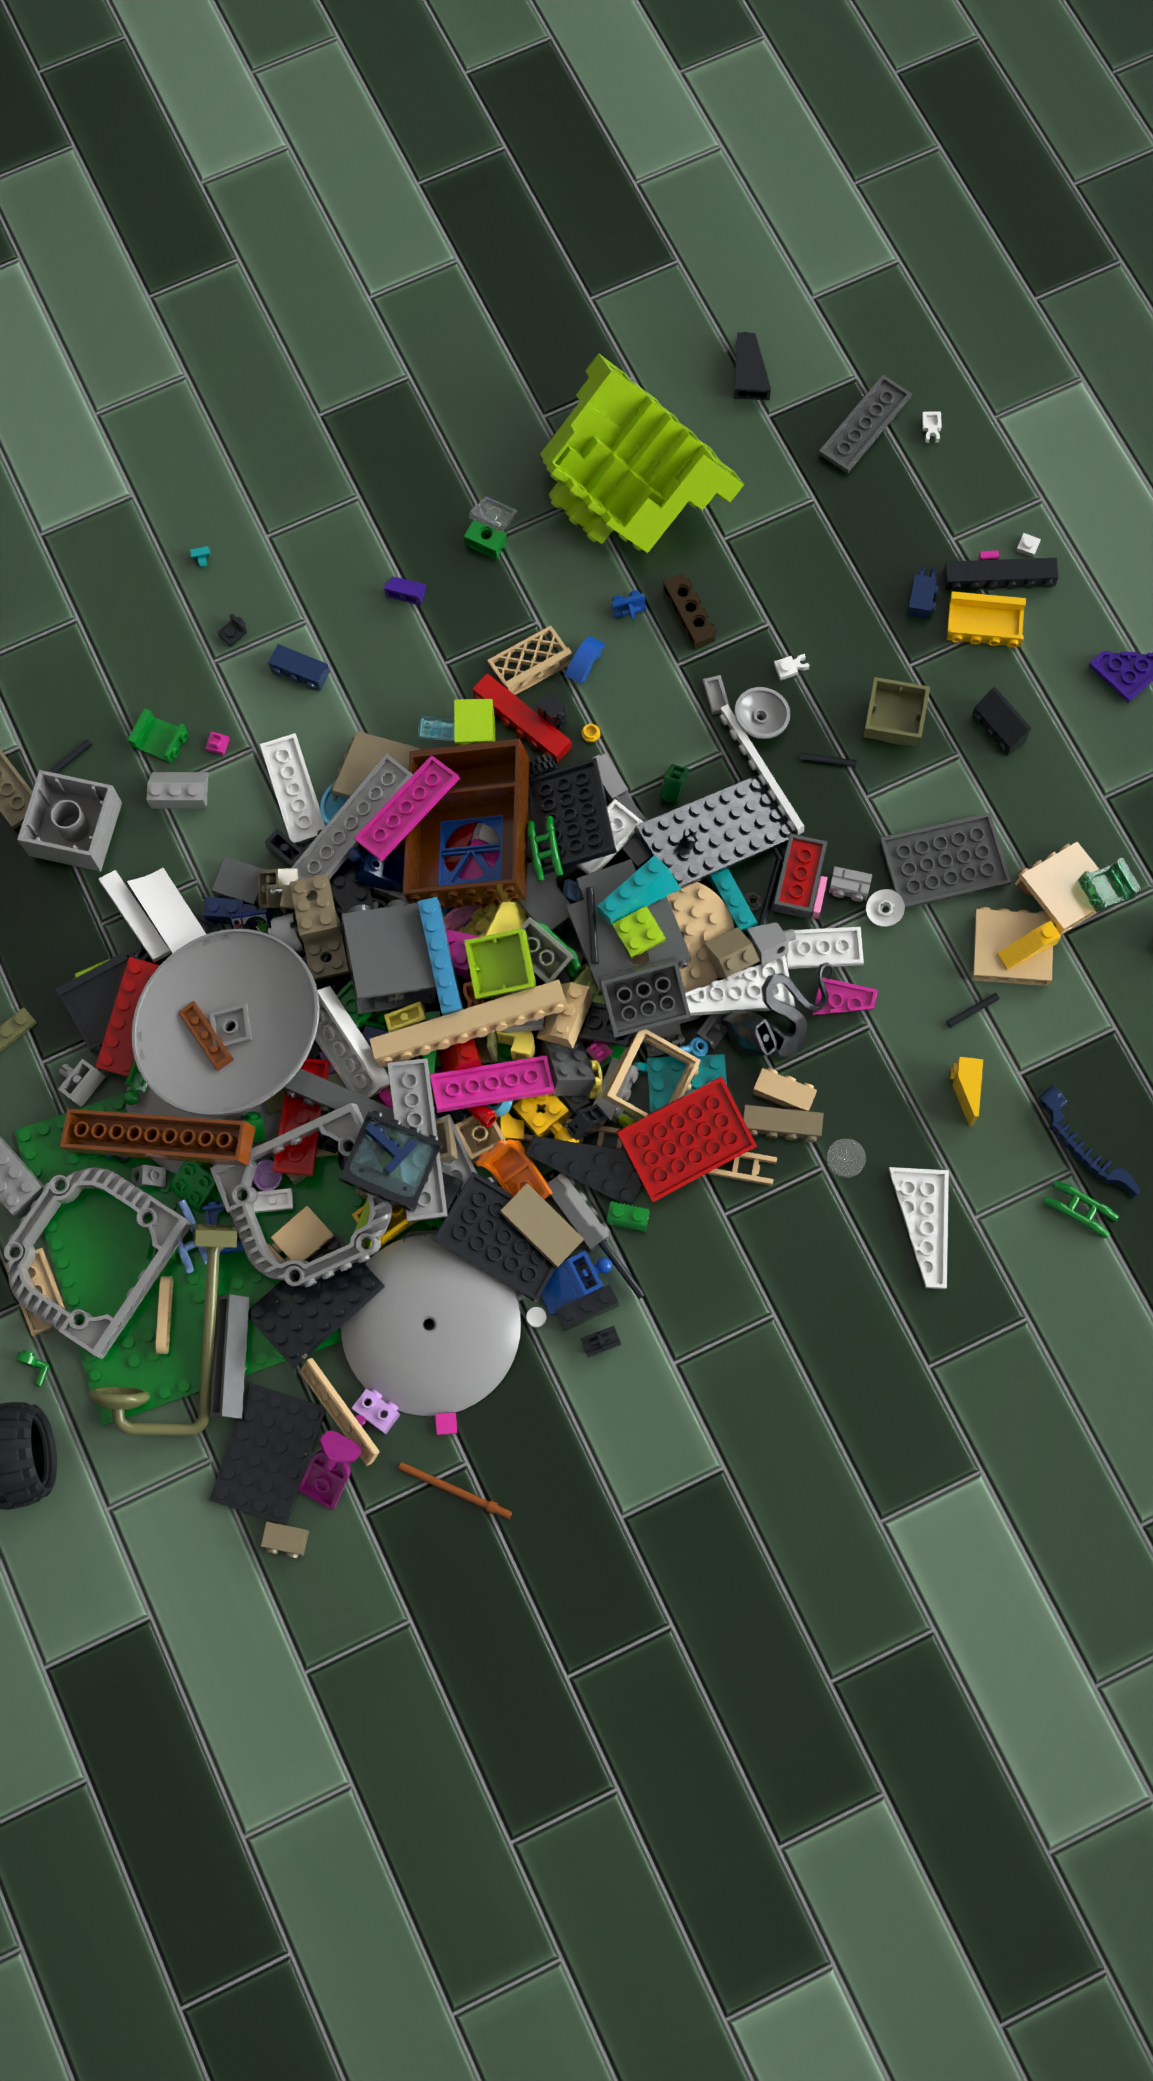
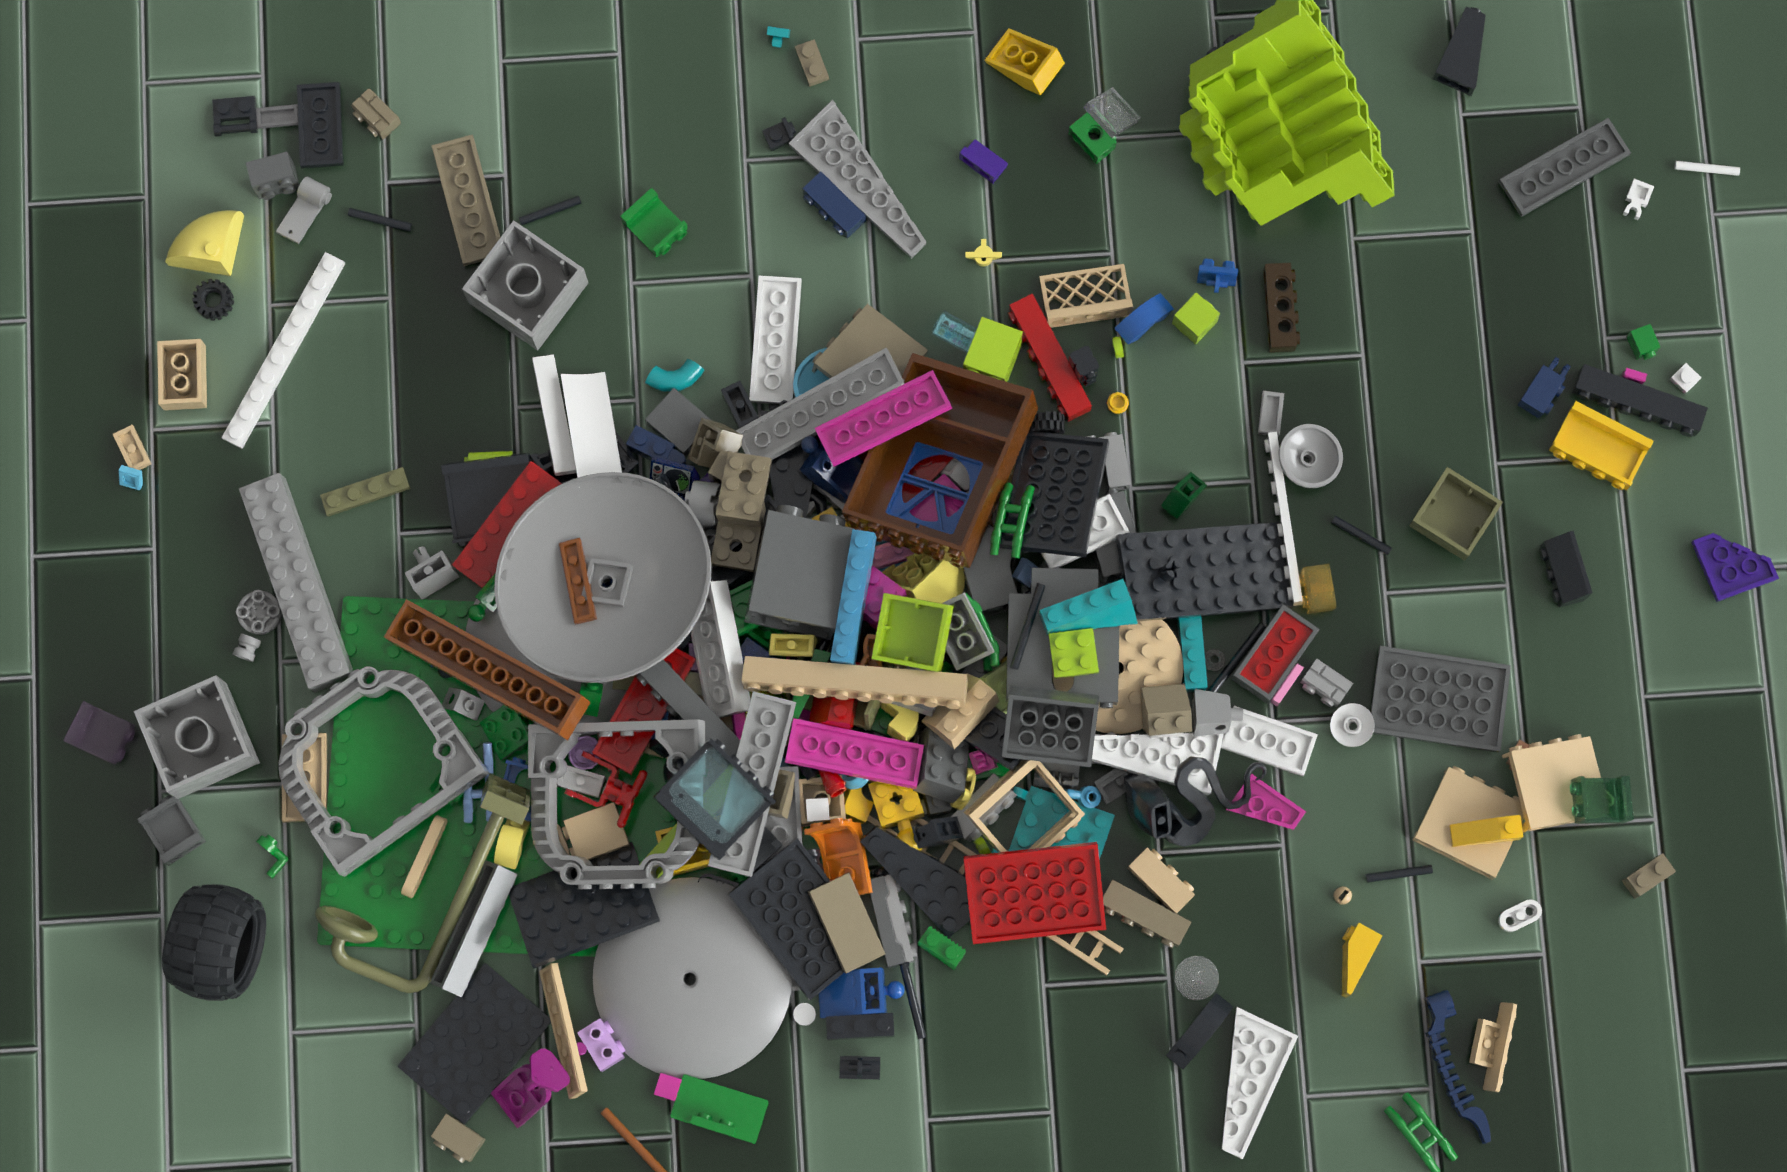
camera: 20 degrees right, 5 degrees up
light grey slope [147,772,209,809] -> none
dark pink tile [205,732,230,756] -> none
dark blue bracket [364,1123,418,1176] -> none
white plate [774,654,809,680] -> none
none -> light yellow brick [494,819,530,869]
none -> red piece [565,751,648,828]
none -> teal cylinder [645,359,705,392]
none -> green bracket [670,1075,769,1144]
none -> light grey wing [789,100,926,259]
none -> dark tan plate [795,39,829,87]
none -> white tile [806,798,830,822]
none -> light yellow piece [965,239,1002,267]
none -> yellow slope [985,28,1065,95]
none -> lime tile [1112,336,1124,359]
none -> black arch [1166,993,1233,1070]
none -> lime head [1172,293,1220,345]
none -> clear yellow brick [1299,564,1337,614]
none -> tan hinge [1333,886,1352,905]
none -> tan bracket [1469,1002,1517,1092]
none -> white plate [1498,900,1542,932]
none -> green brick [1626,324,1661,360]
none -> white bar [1674,161,1740,176]

